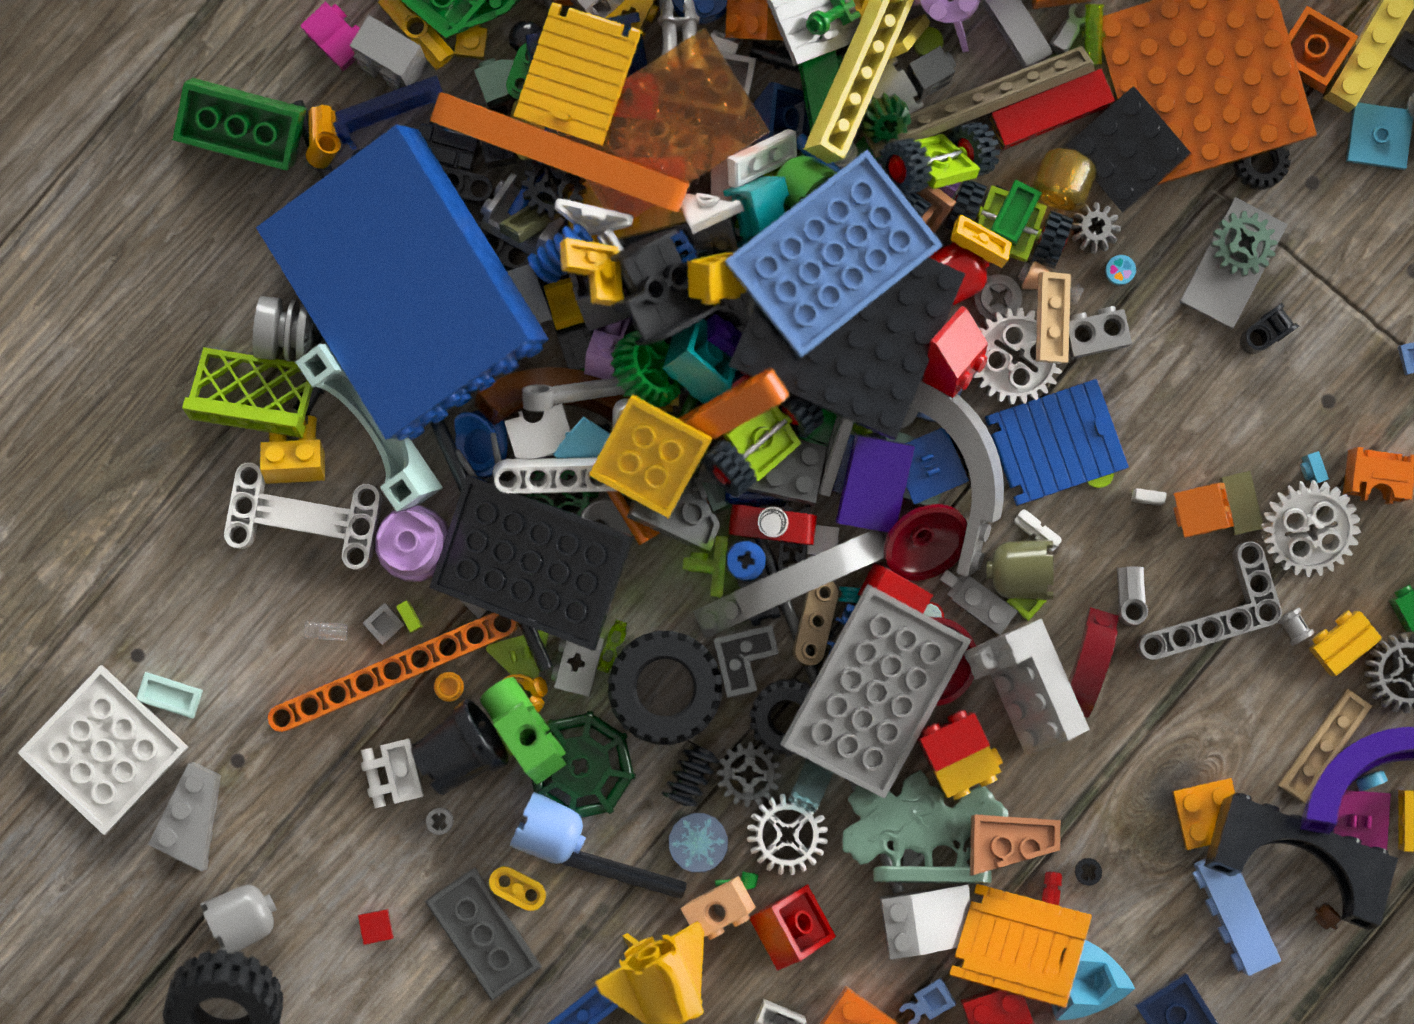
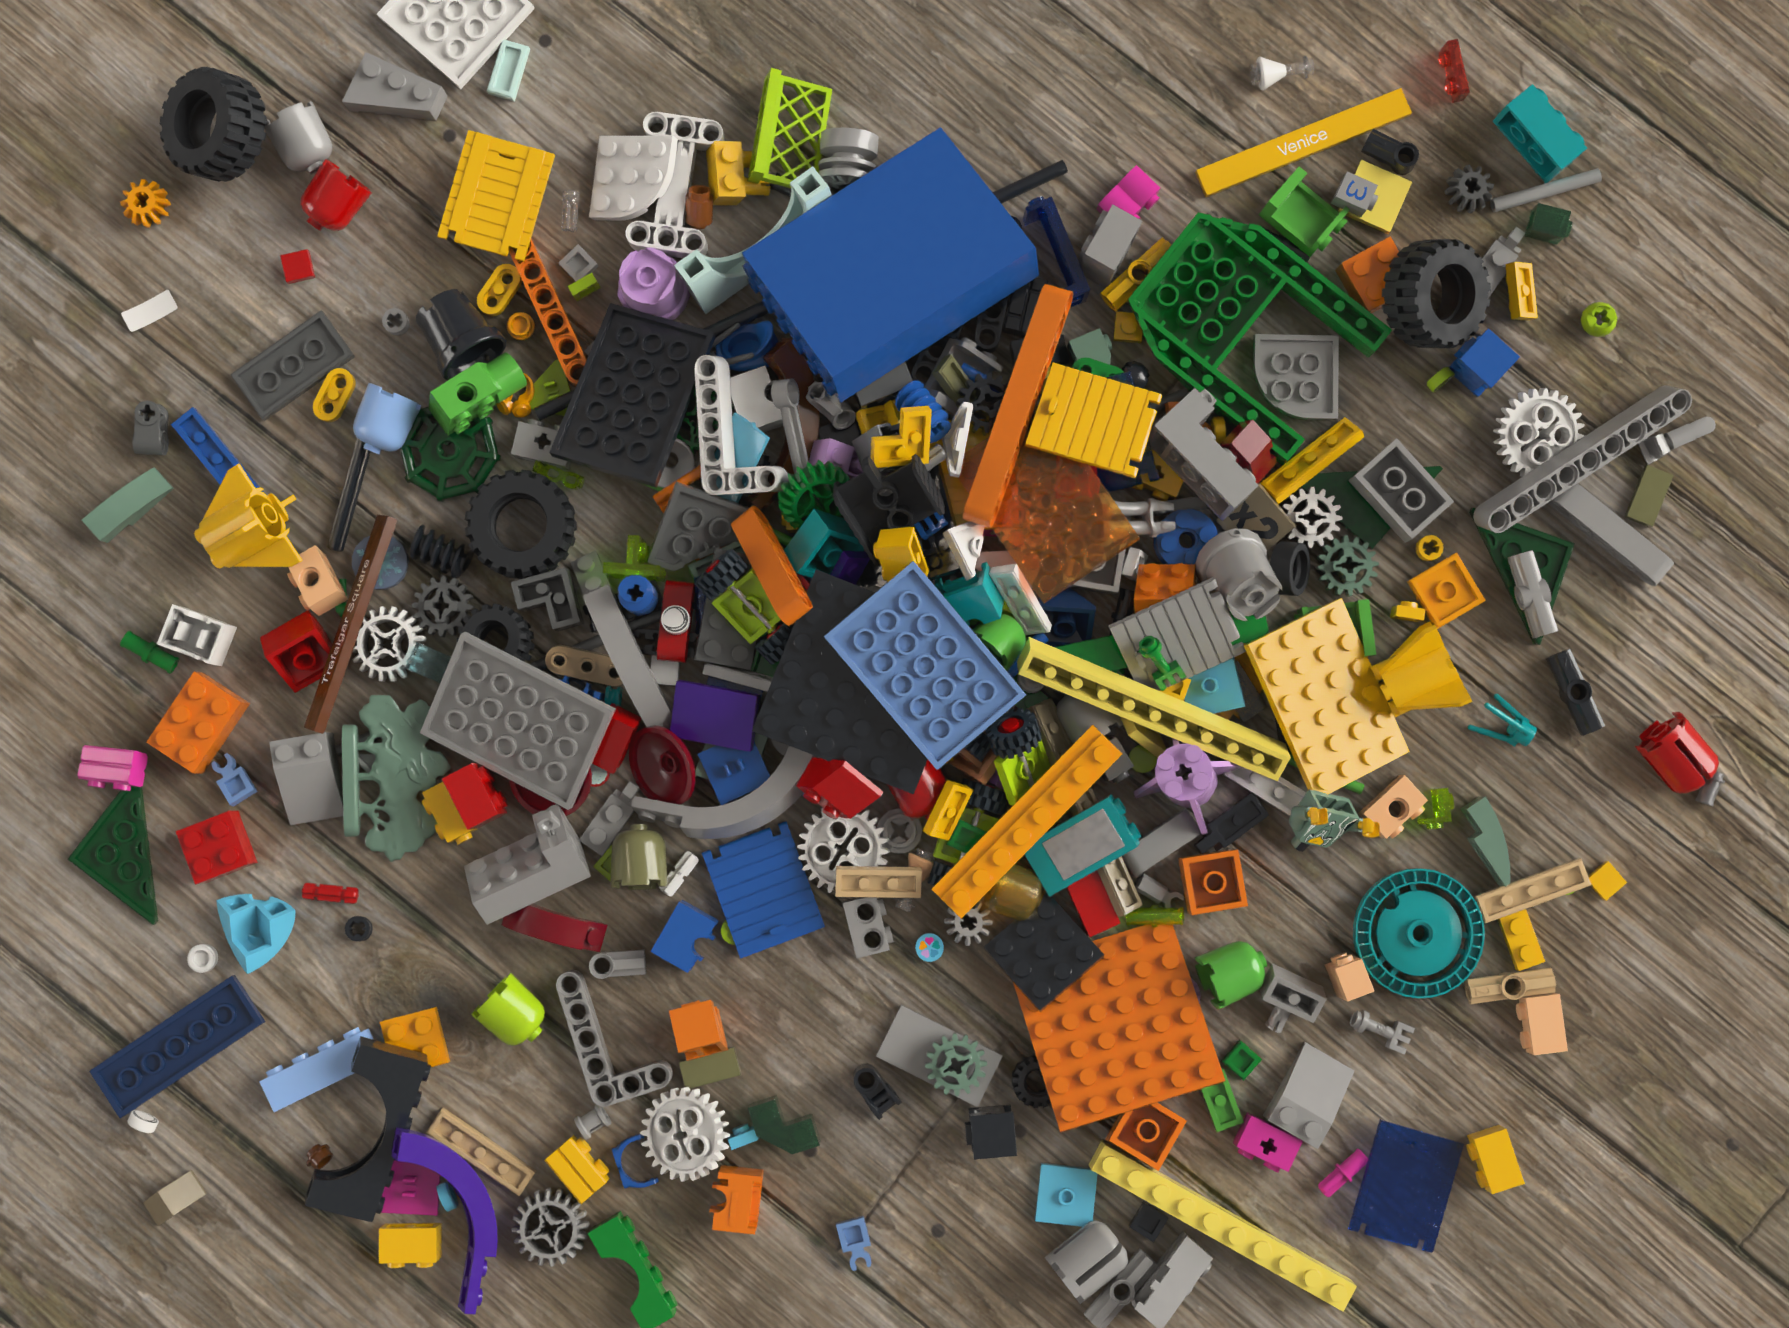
camera: 90 degrees right, 0 degrees up
green brick [172,78,307,171] -> none
light orange piece [305,104,341,169] -> none
white plate [361,738,424,808] -> none
yellow plate [589,395,712,518] -> none
dark green gear [860,92,911,144] -> none
light orange door [949,884,1092,1008] -> none
nougat wing [970,815,1060,876] -> none
white tile [1131,488,1166,506] -> none
none -> red cylinder [301,159,372,231]
none -> reddish brown tile [304,514,397,734]
none -> yellow door [437,130,555,261]
none -> lime cylinder [471,973,545,1046]
none -> yellow plate [477,264,522,316]
none -> white plate [589,136,678,221]
none -> blue cap [612,1133,659,1189]
none -> blue piece [651,900,719,973]
none -> dark orange brick [685,185,714,229]
none -> clear green brick [748,1095,821,1154]
none -> light grey piece [806,381,856,429]
none -> light orange plate [931,725,1122,919]
none -> black piece [965,1104,1017,1160]
none -> panel [1024,794,1141,897]

